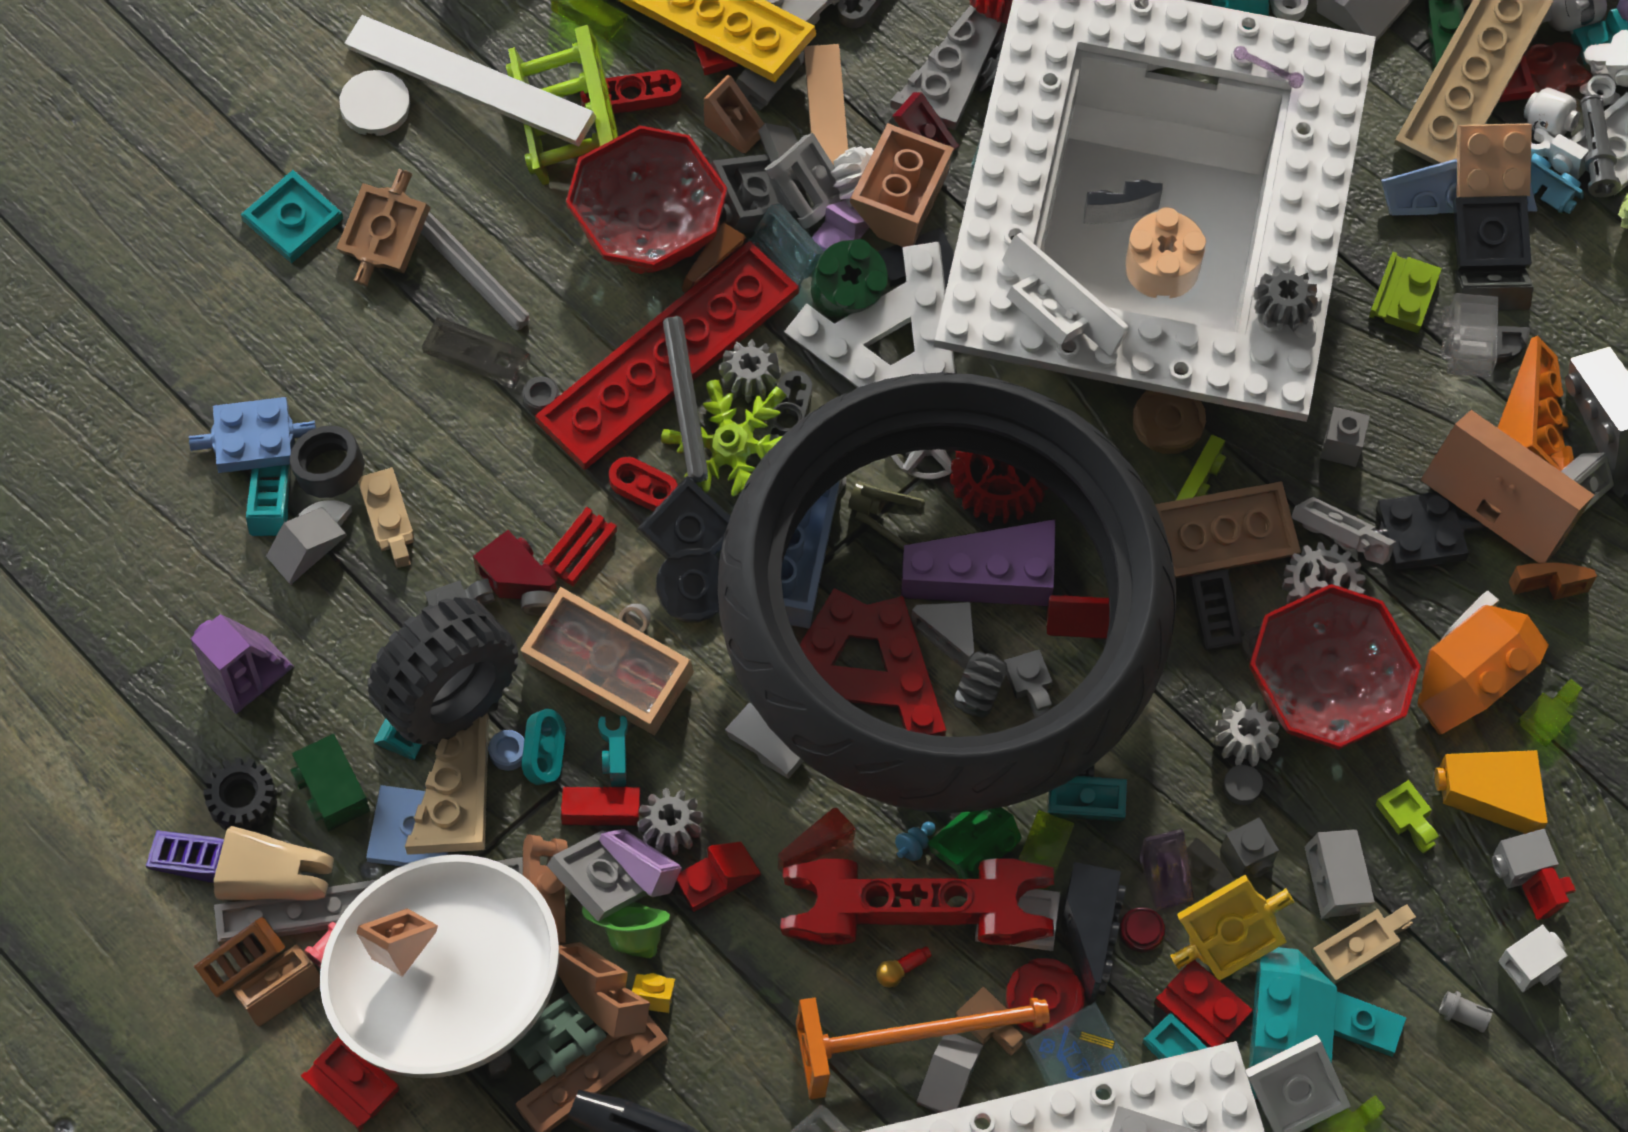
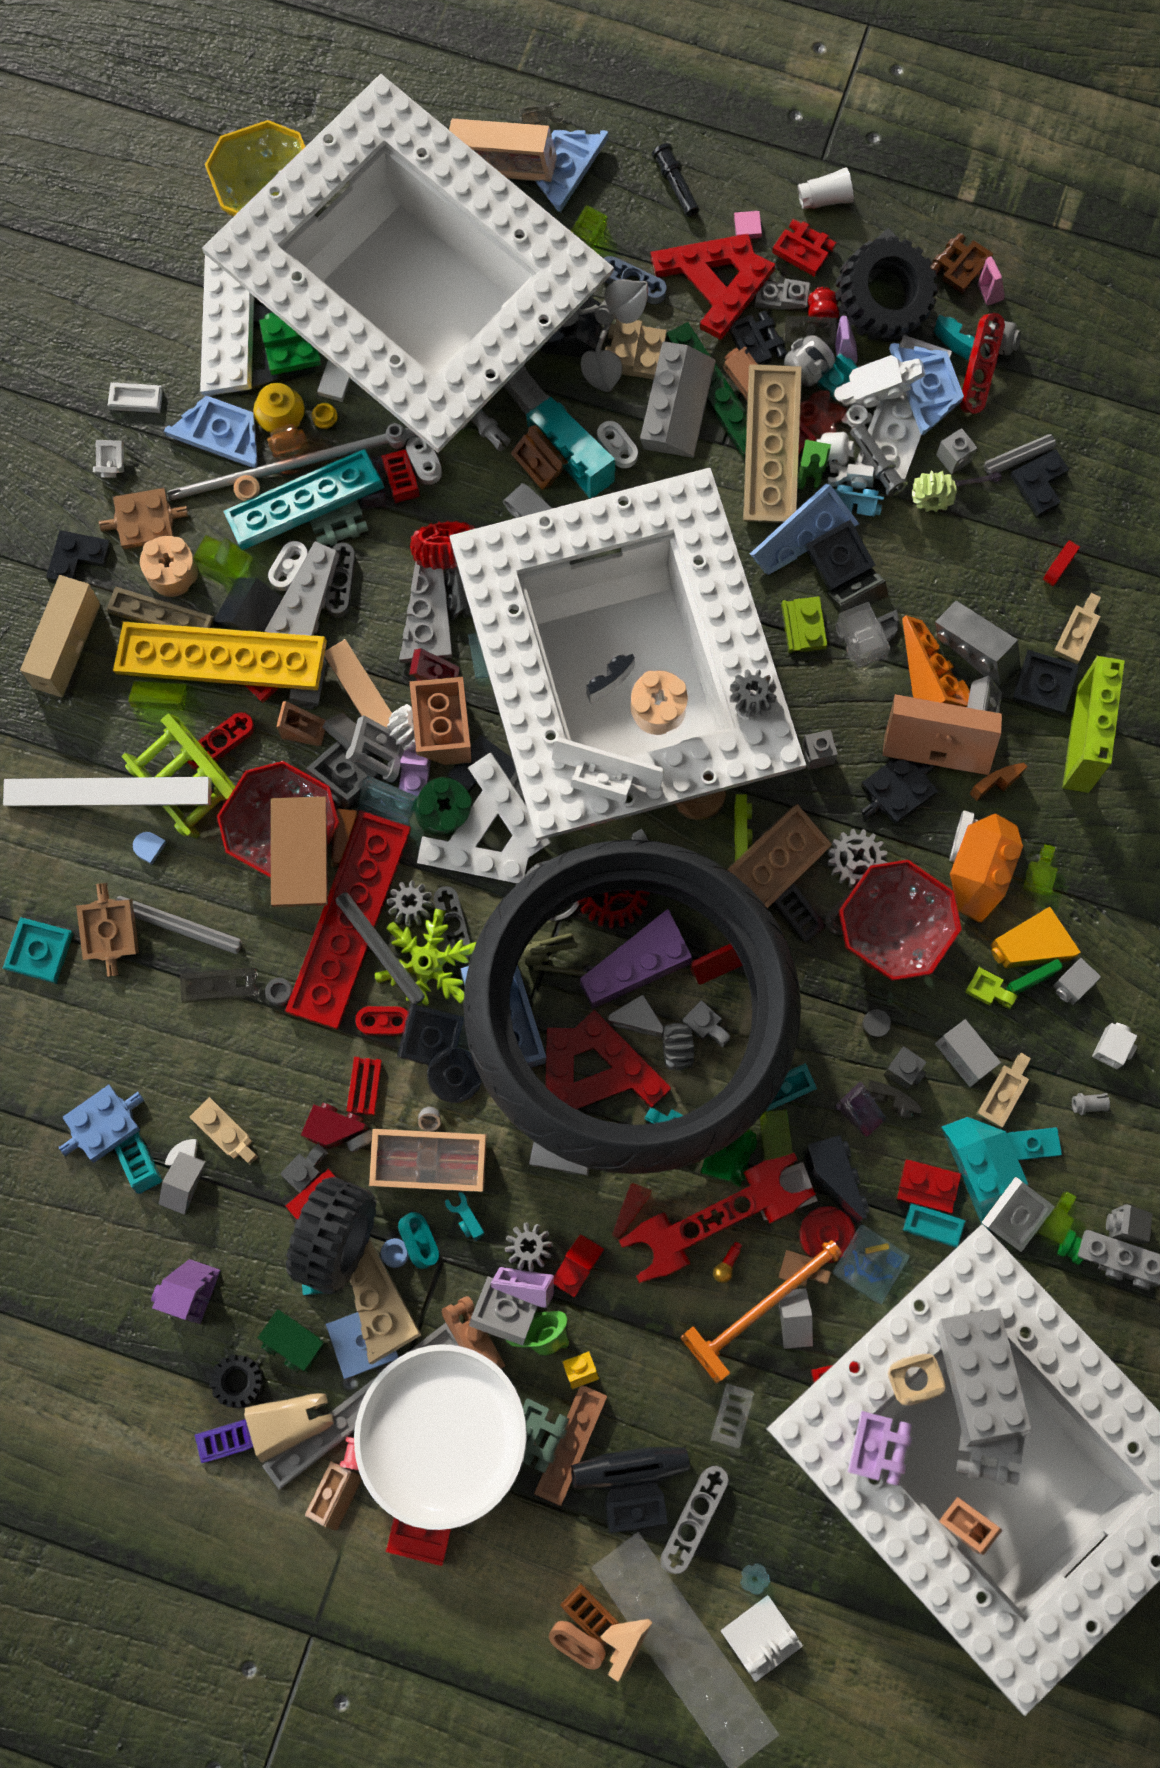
camera: 25 degrees left, 10 degrees up
dark orange slope [194,917,285,998] -> none
black tyre [289,426,365,498] -> none
white tile [339,70,410,136] -> none
nougat slope [356,908,438,977] -> none
nougat slope [558,942,650,1037] -> none
red slope [561,787,640,826] -> none
dark azure hair [895,821,935,861] -> none
dark red piece [1120,907,1165,952] -> none
yellow plate [1170,874,1295,981] -> none
white gear [1214,701,1279,767] -> none
clear purple hinge [1233,46,1304,88] -> none
light grey hinge [1291,497,1396,565] -> none
light nougat plate [1456,123,1532,197] -> none
red tile [1522,867,1576,920] -> none
none -> light blue tile [133,832,166,865]
none -> medium nougat tile [271,796,328,907]
none -> bright green hinge [797,440,832,489]
none -> green tile [1005,959,1063,995]

